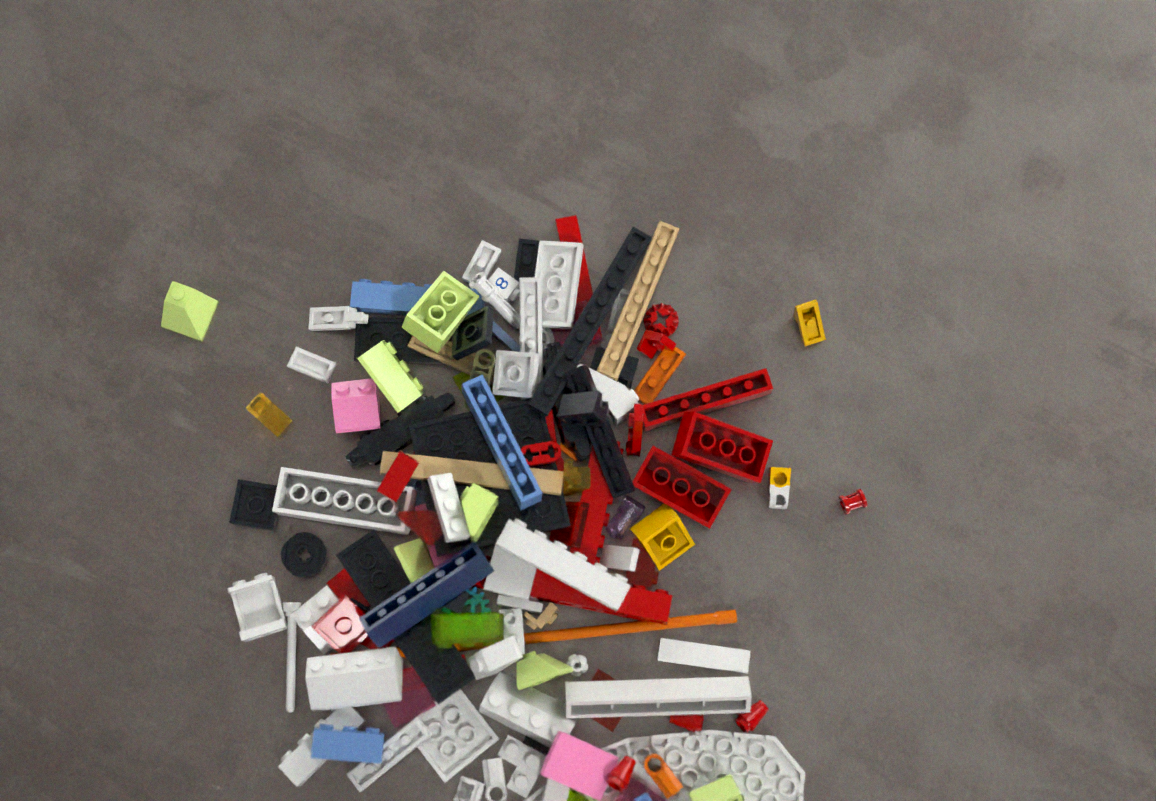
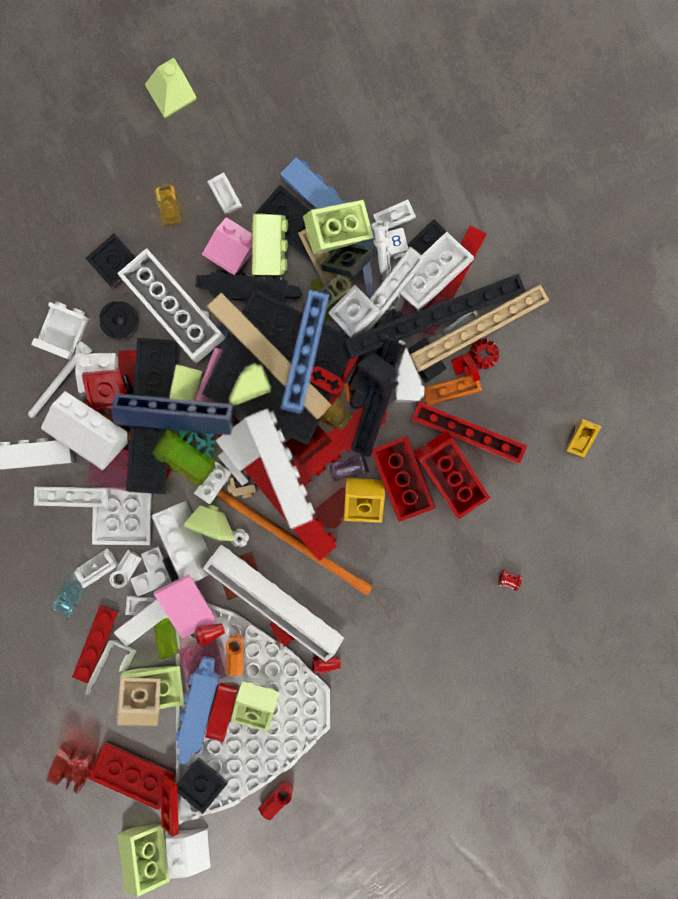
camera: 40 degrees right, 10 degrees up
white hinge [308,306,368,331] -> none
medium blue brick [311,724,384,764] -> none
red tile [377,451,420,502] -> none
clear red slope [397,510,444,548] -> none
white plate [428,473,470,543] -> none
black slope [442,591,469,614] -> none
white slope [468,636,523,680] -> none
white tile [599,545,640,572] -> none
red hinge [626,404,643,457] -> none
white tile [657,638,751,674] -> none
leg [768,467,791,509] -> none

